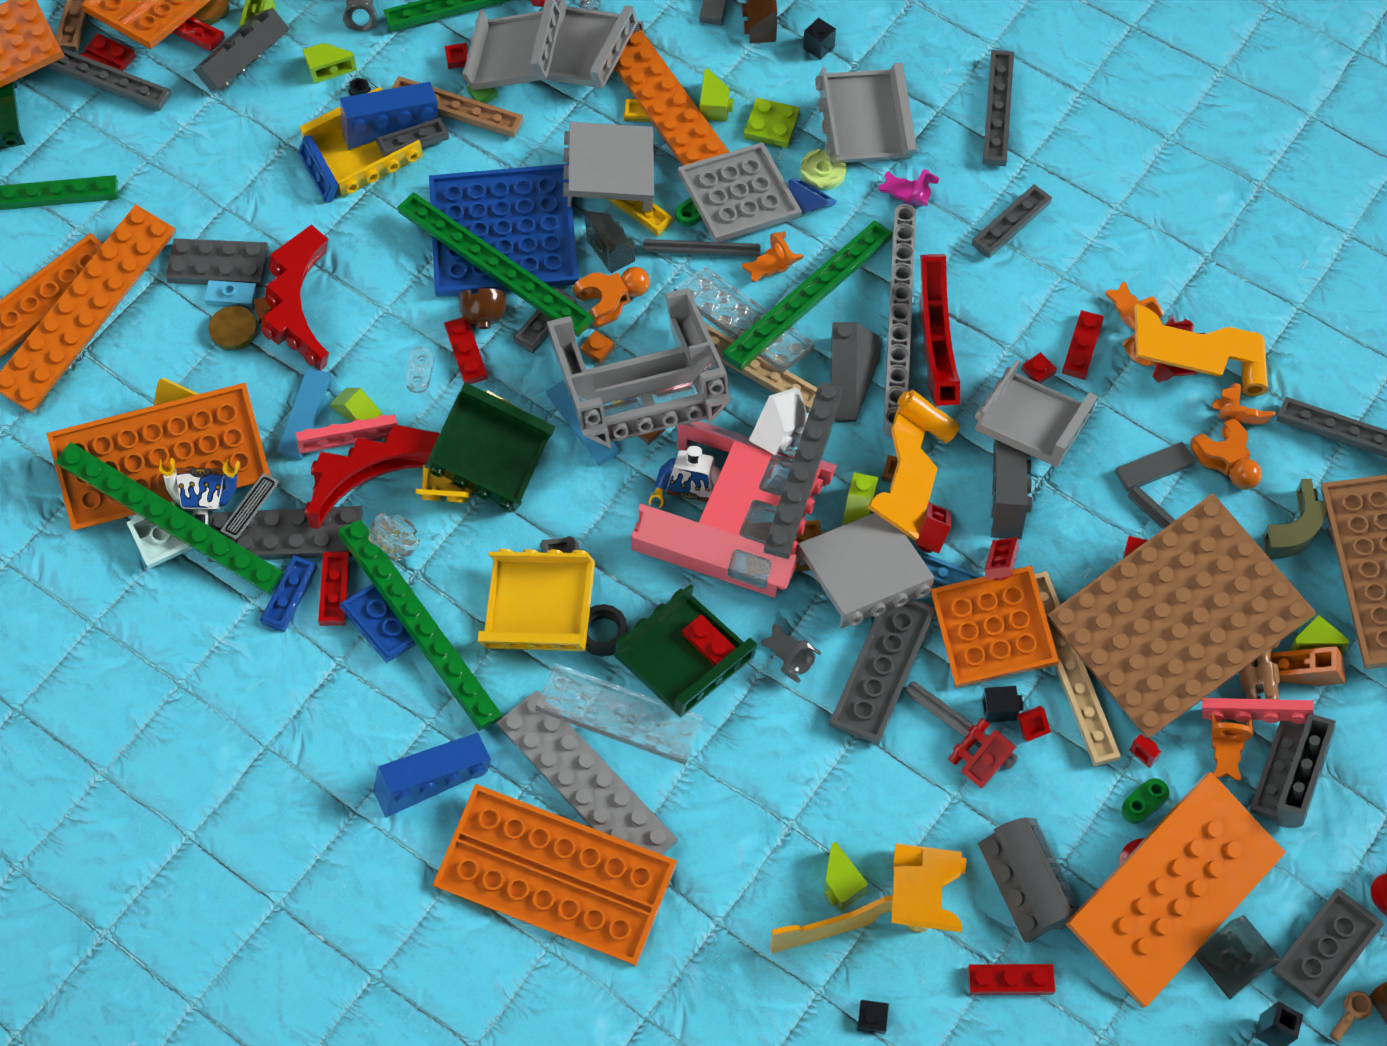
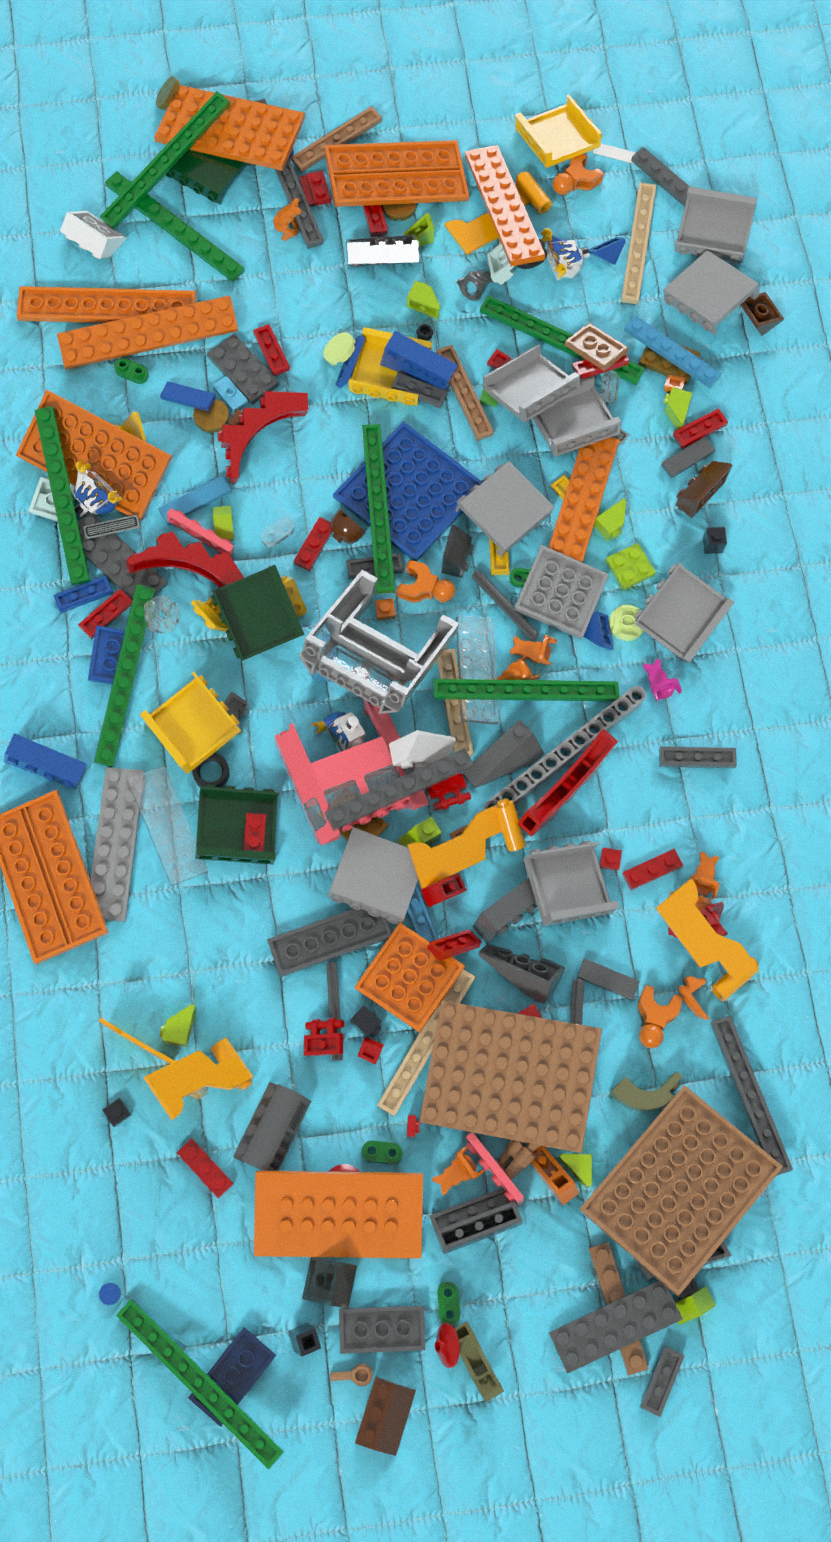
camera: 40 degrees right, 10 degrees up
dark grey hair [761,623,821,683] -> none
dark grey plate [983,50,1014,167] -> none
none -> green plate [114,358,149,384]
none -> blue tile [160,381,216,412]
none -> red plate [253,324,290,376]
none -> orange hair [273,198,302,241]
none -> yellowish green tile [323,332,356,365]
none -> red plate [426,772,471,811]
none -> green plate [437,1282,460,1326]
none -> dark grey wedge [478,944,566,1004]
none -> orange hair [492,654,540,680]

